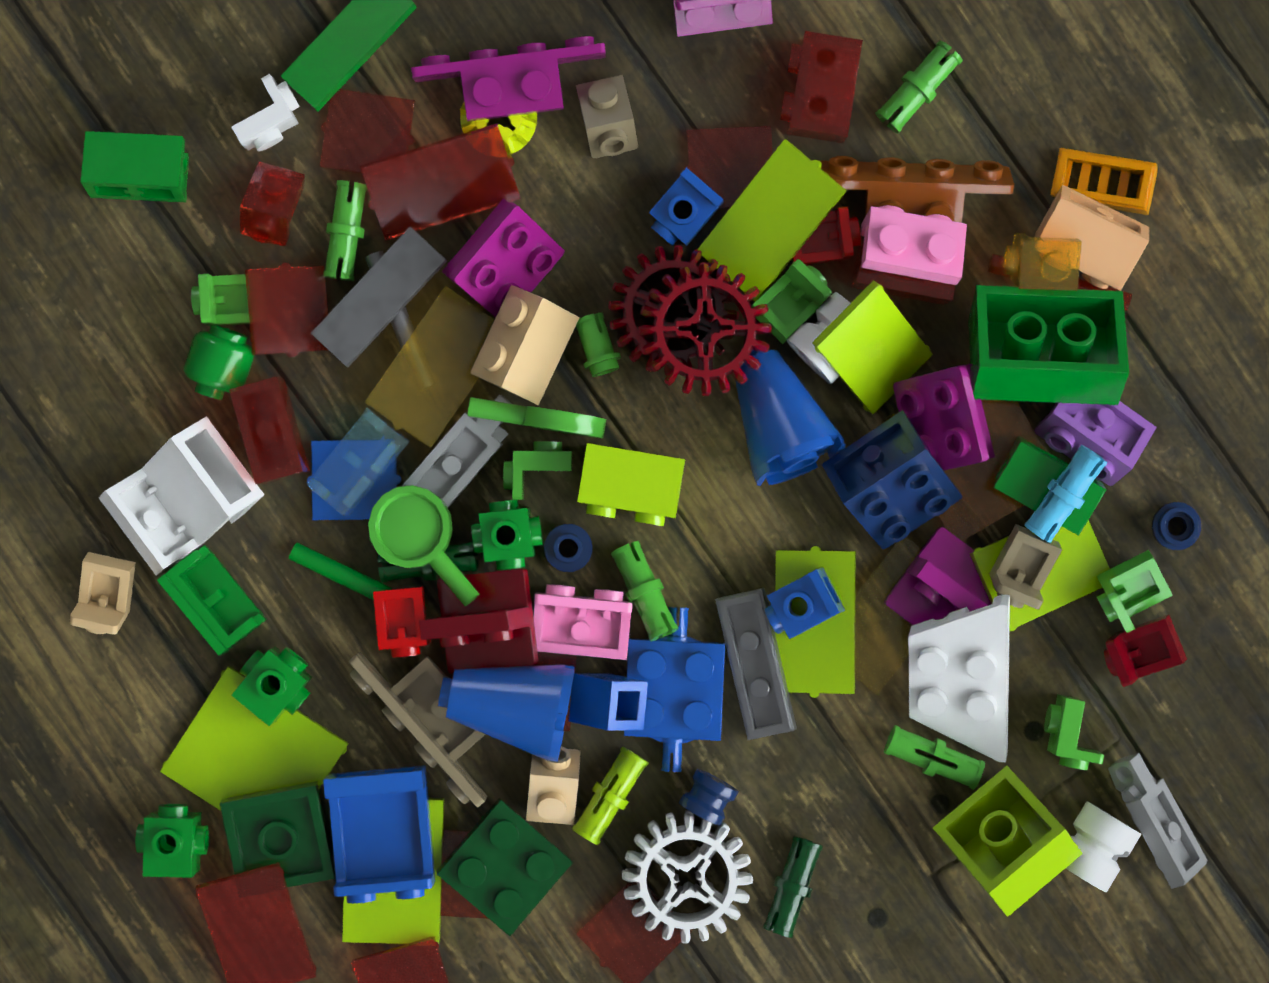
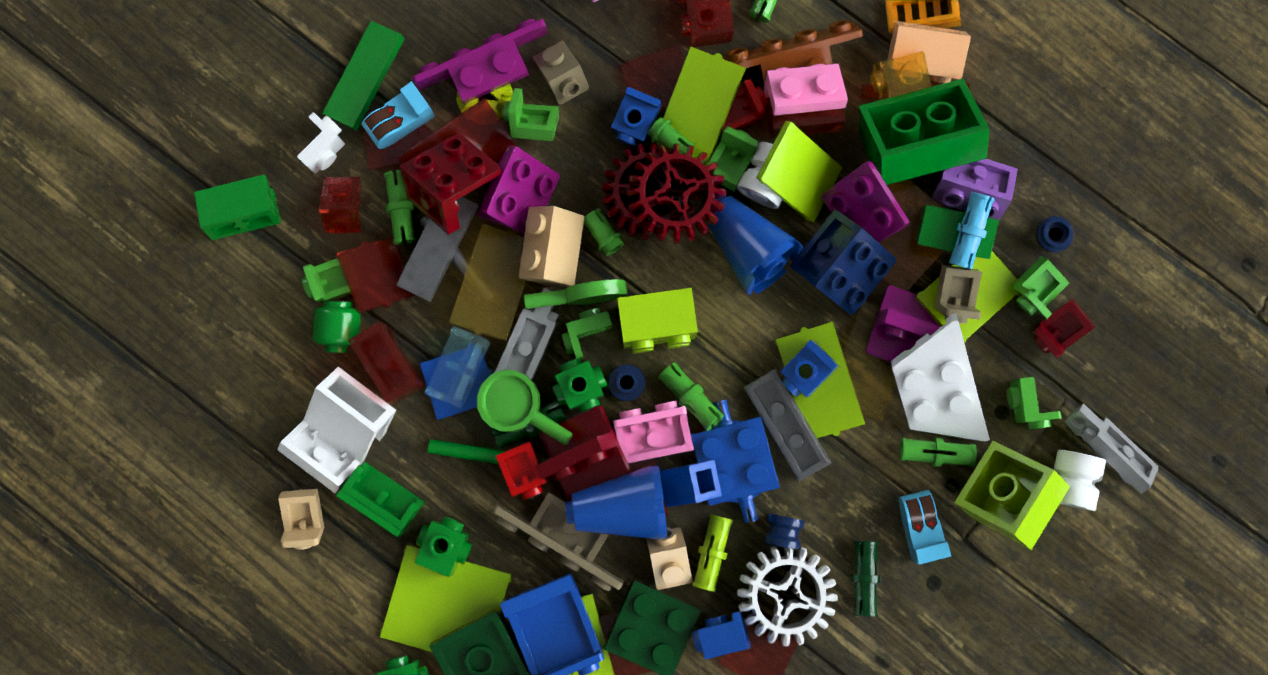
camera: 15 degrees left, 5 degrees down
none -> medium azure leg [362,81,436,149]
none -> dark red bracket [399,133,501,235]
none -> bright green bracket [504,88,559,141]
none -> bright green pin [648,117,695,154]
none -> blue brick [692,611,751,659]
none -> medium azure leg [899,490,951,564]

